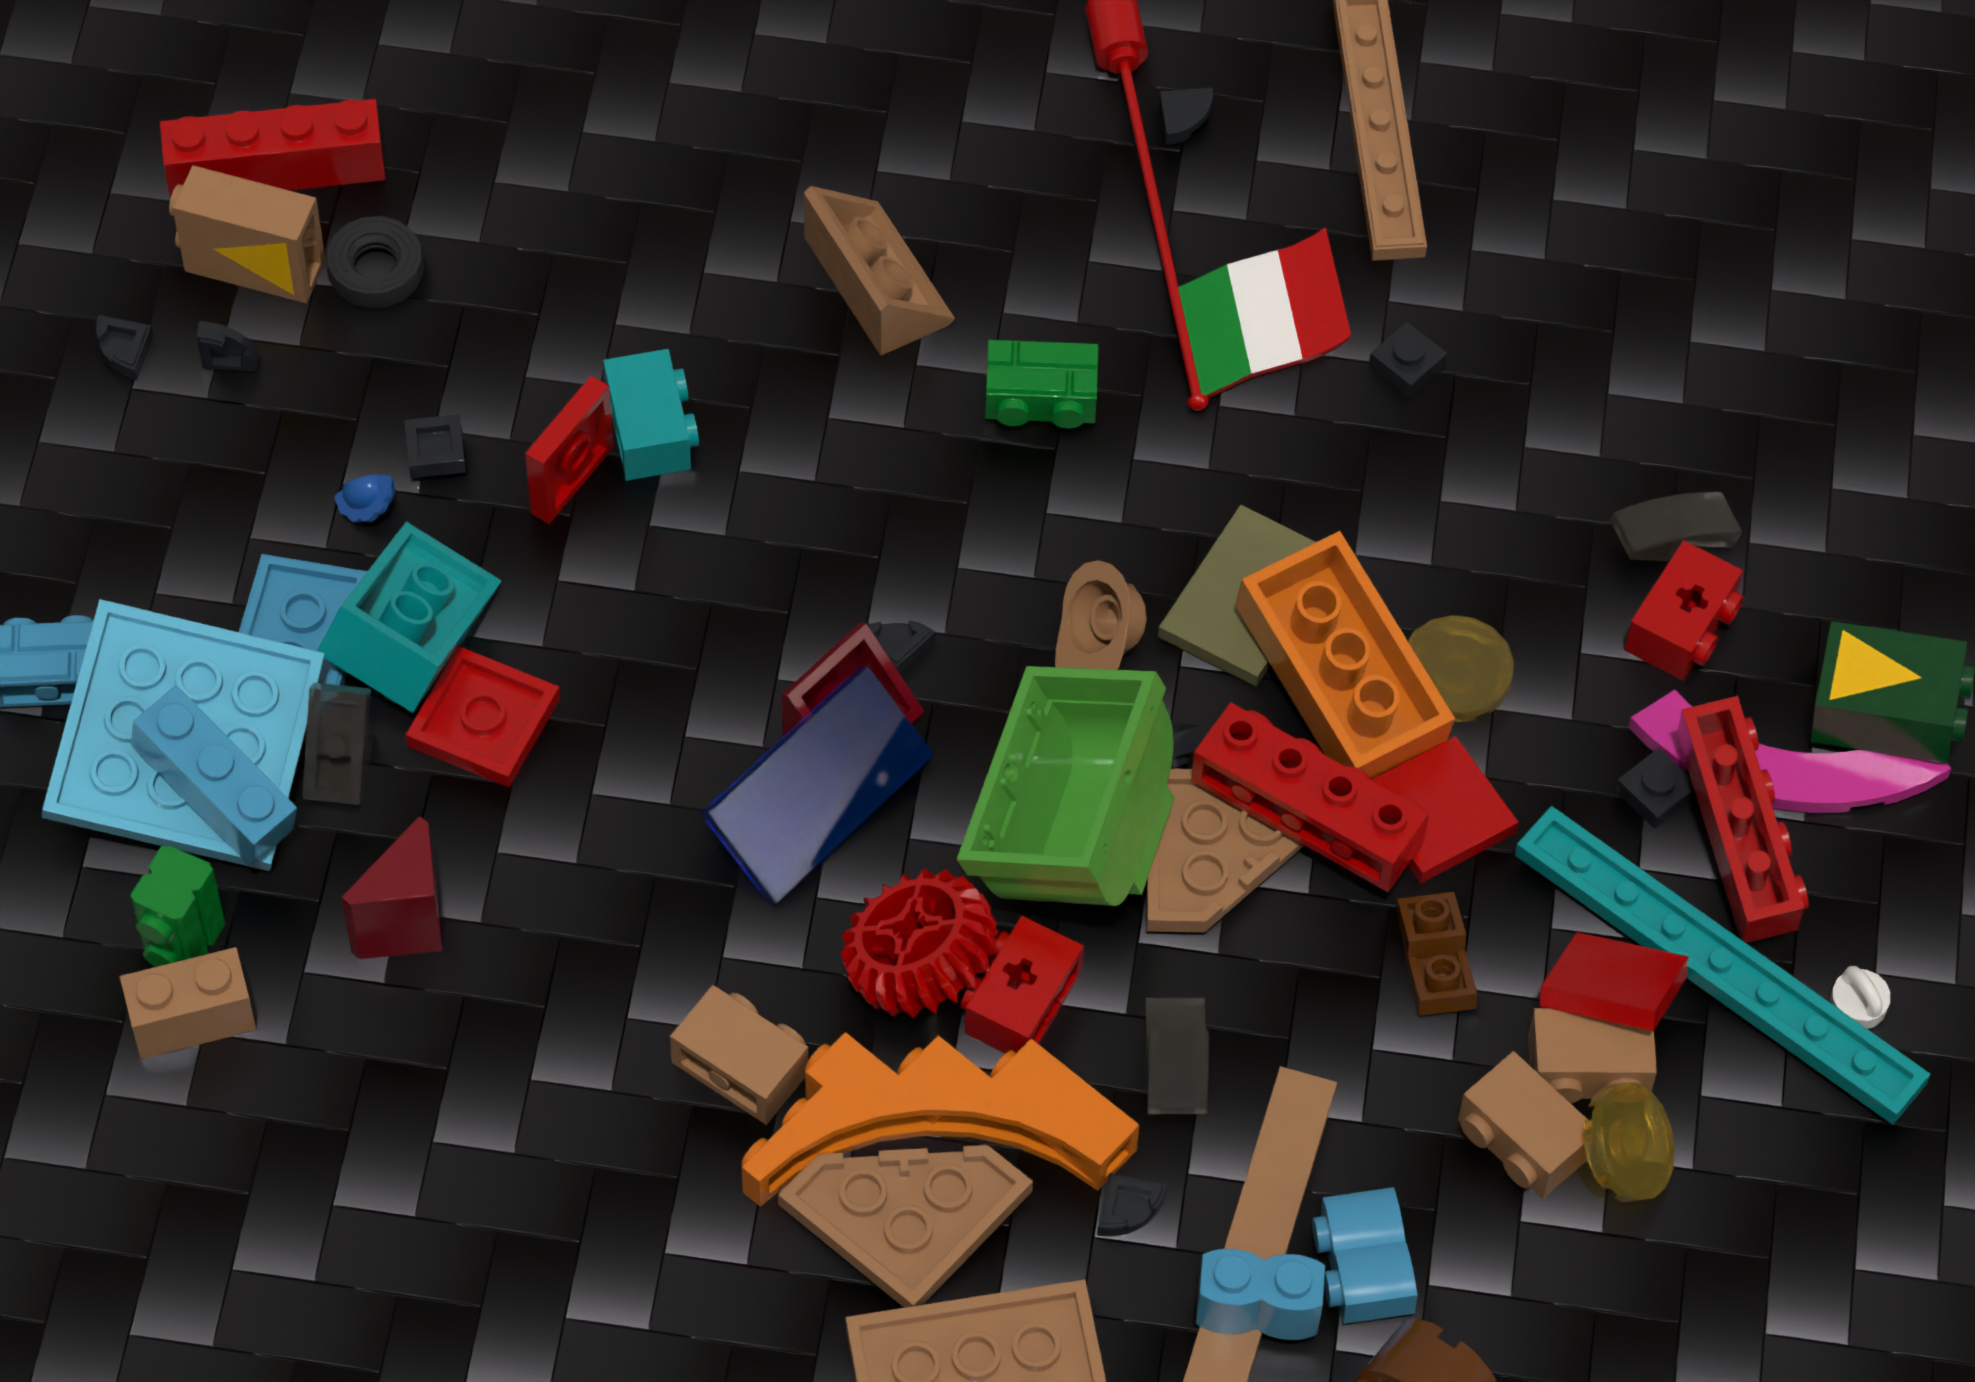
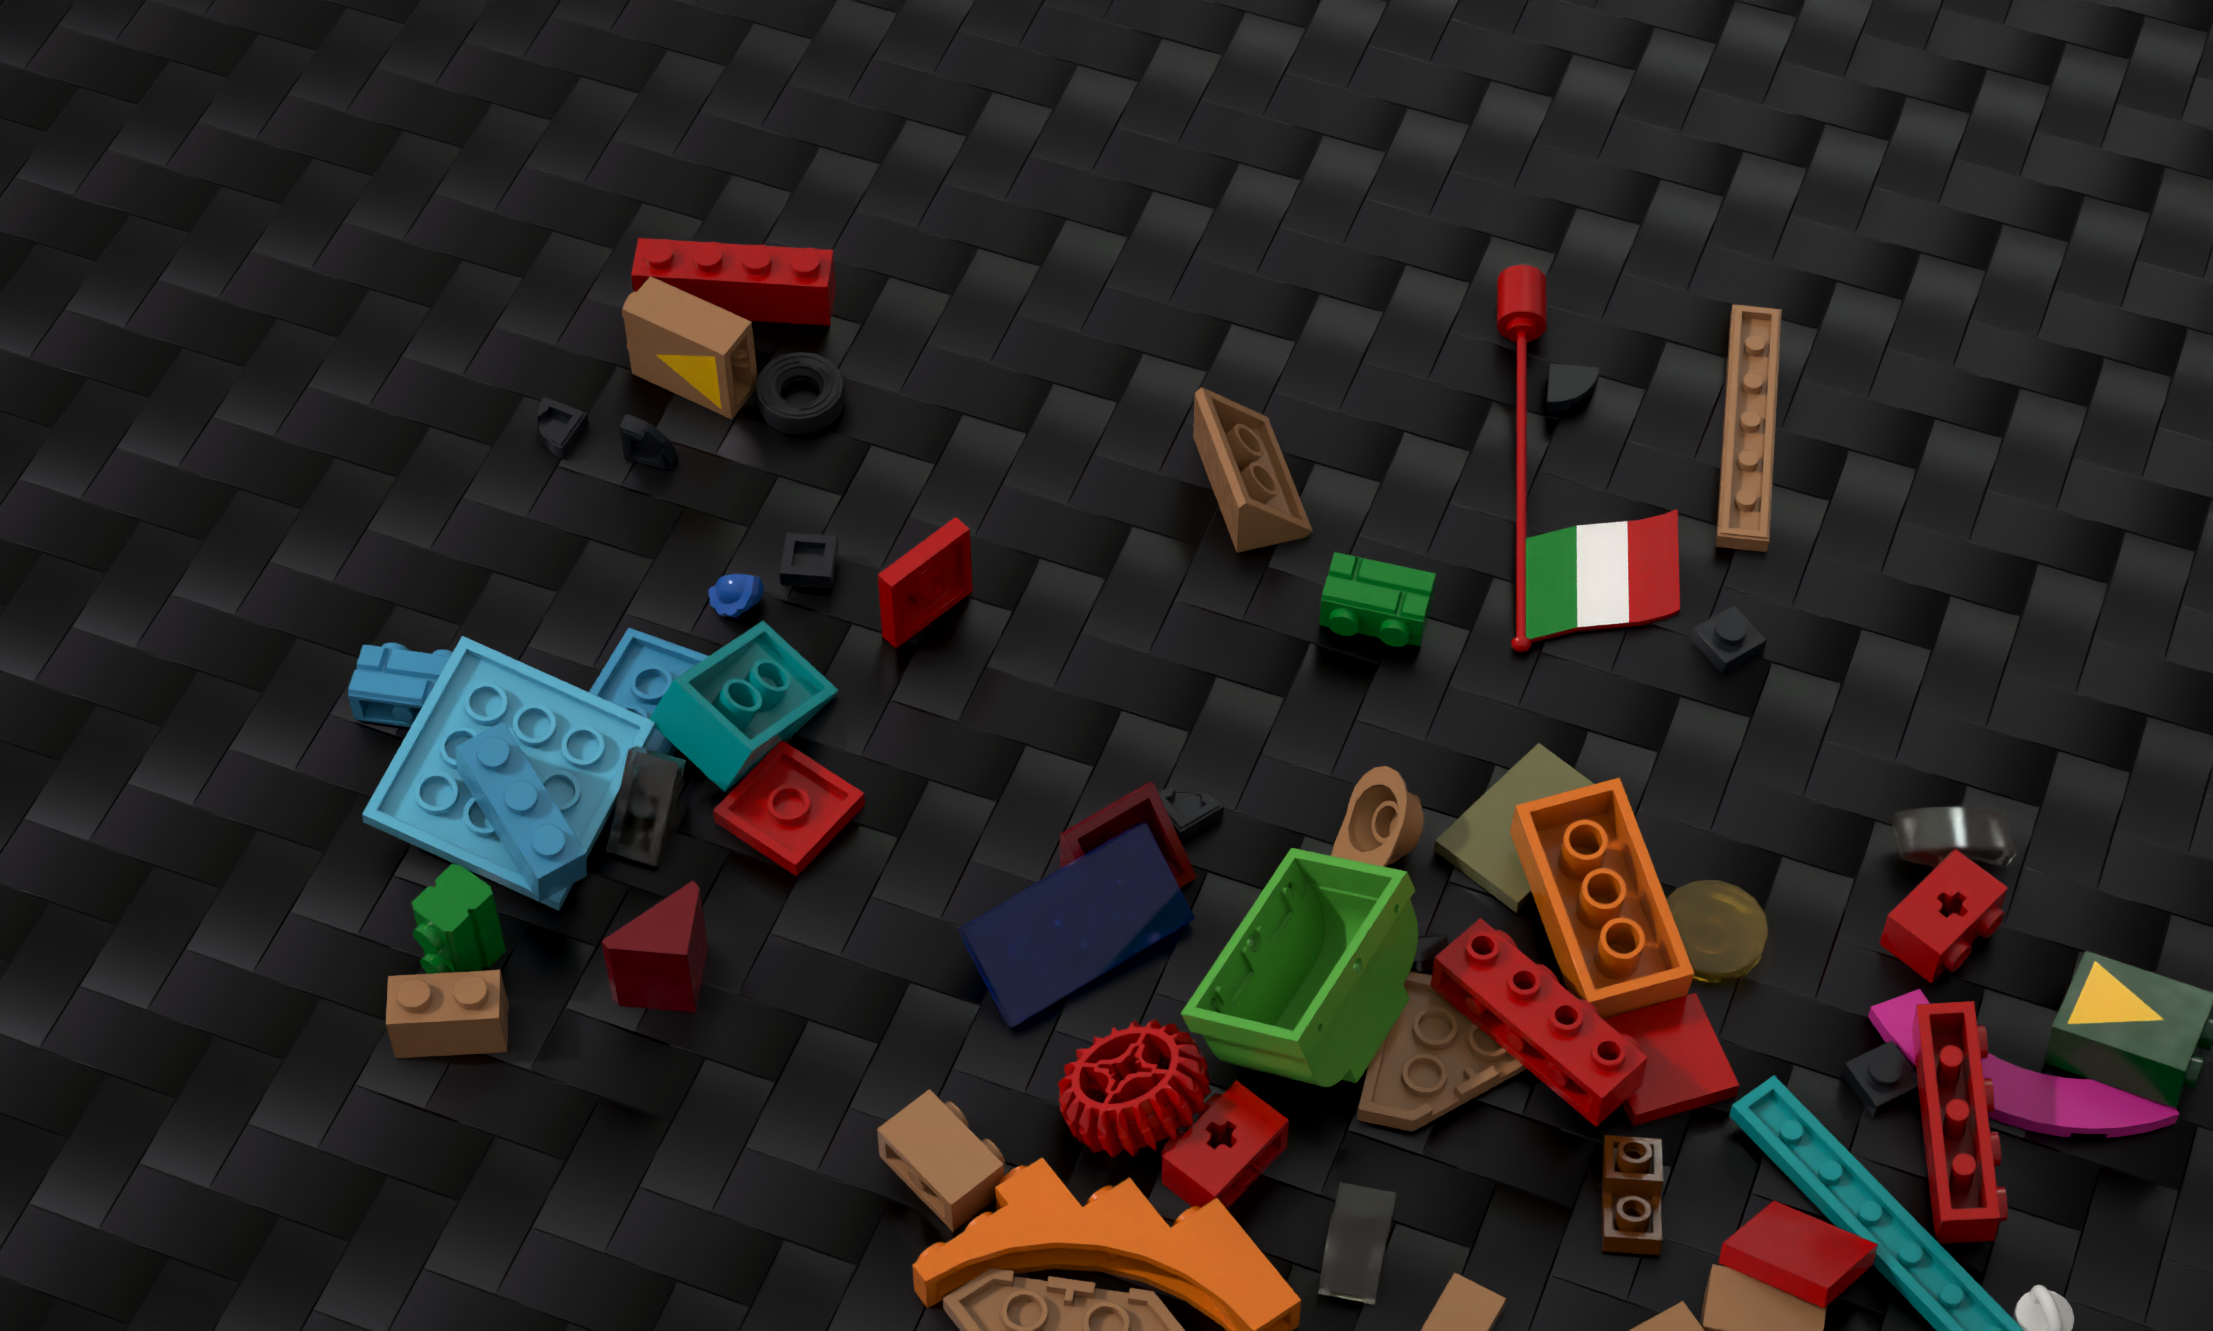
camera: 15 degrees right, 5 degrees down
teal brick [603,349,699,481] -> none

